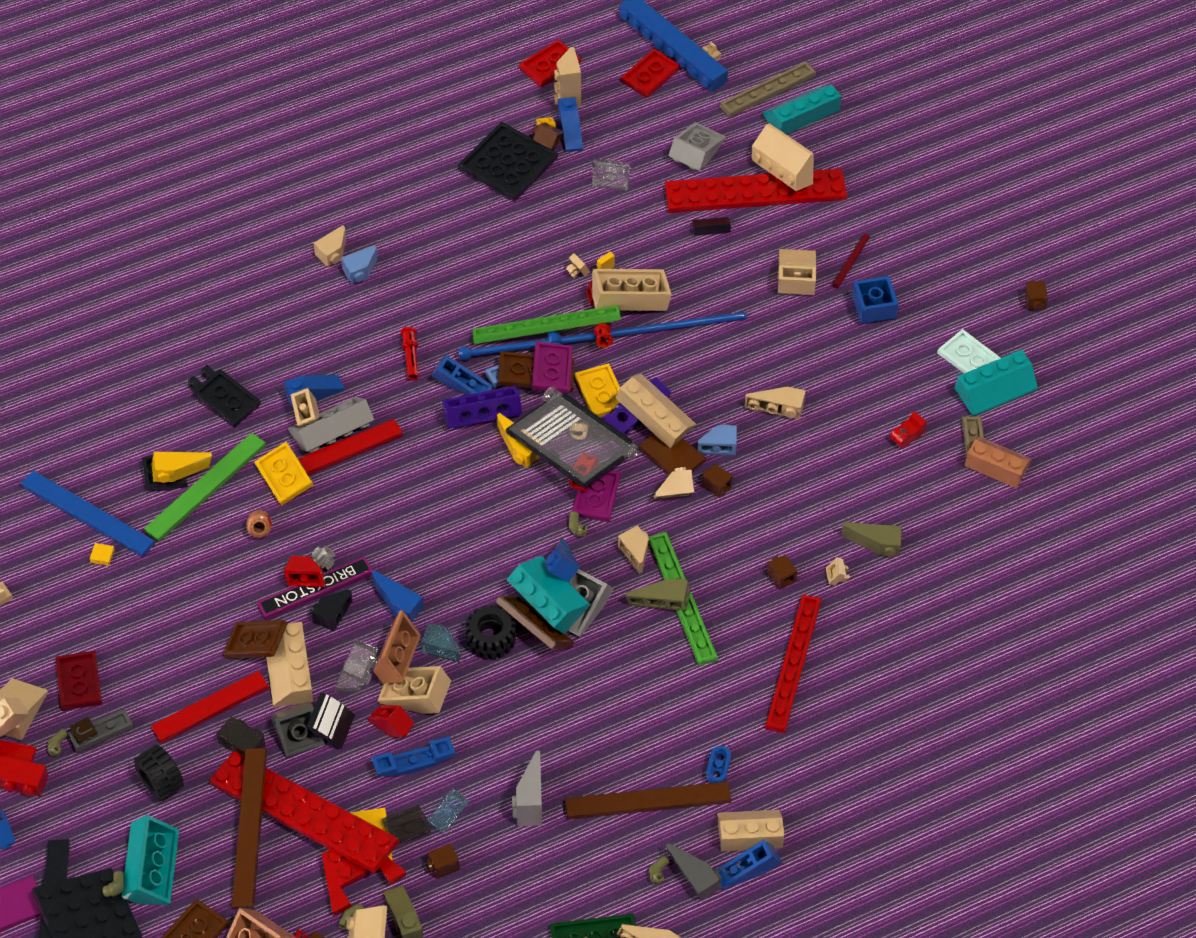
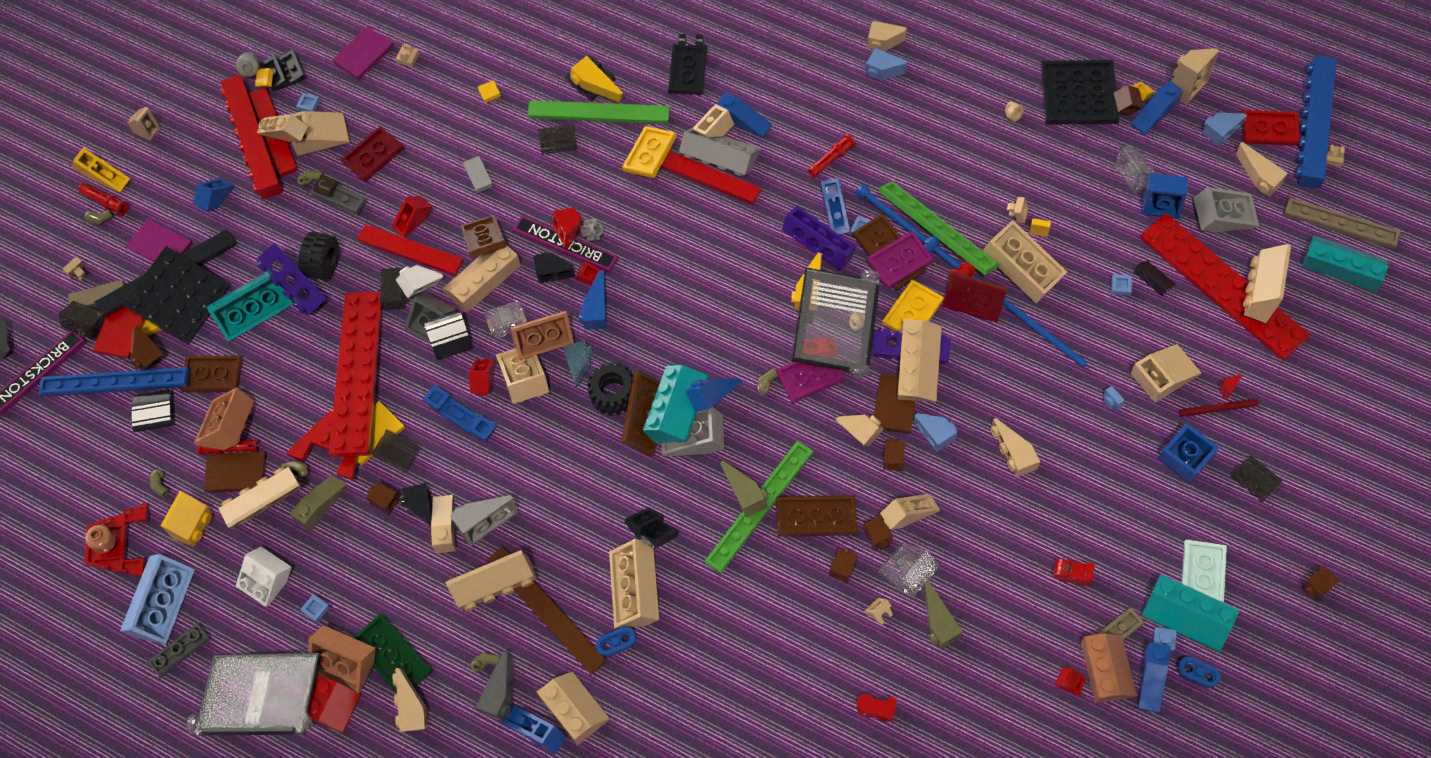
camera: 60 degrees right, 10 degrees up
blue tile [21,470,155,558] -> none
olive arm [103,871,124,897] -> none
reddish brown tile [232,748,268,909] -> none
nougat head [246,510,272,538] -> none
clear light blue slope [427,789,469,833] -> none
red tile [519,39,581,87] -> none
tan slope [618,525,649,574] -> none
red tile [765,594,822,734] -> none
none -> dark purple brick [255,243,327,315]
none -> red slope [392,196,432,237]
none -> white slope [396,265,443,298]
none -> black slope [400,483,432,527]
none -> tan slope [431,495,456,554]
none -> tan slope [445,550,537,611]
none -> light grey tile [463,156,493,193]
none -> clear smoke plate [538,124,577,155]
none -> red slope [574,261,601,285]
none -> tan slope [609,539,659,629]
none -> black slope [625,507,679,549]
none -> reddish brown tile [775,496,858,537]
none -> red leg [856,694,897,723]
none -> reddish brown brick [863,516,893,551]
none -> clear slope [878,542,939,596]
none -> tan slope [880,494,940,529]
none -> dark red tile [943,272,1008,323]
none -> tan tile [1005,102,1023,122]
none -> red slope [1055,667,1086,696]
none -> medium blue plate [1103,386,1125,412]
none -> medium blue plate [1111,274,1132,296]
none -> blue slope [1138,642,1171,713]
none -> blue brick [1142,173,1188,219]
none -> medium blue plate [1153,627,1177,652]
none -> blue plate [1177,657,1221,688]
none -> medium blue slope [1202,113,1247,146]
none -> red slope [1219,374,1242,400]
none -> clear smoke plate [1231,455,1283,503]
none -> tan slope [1236,142,1288,197]

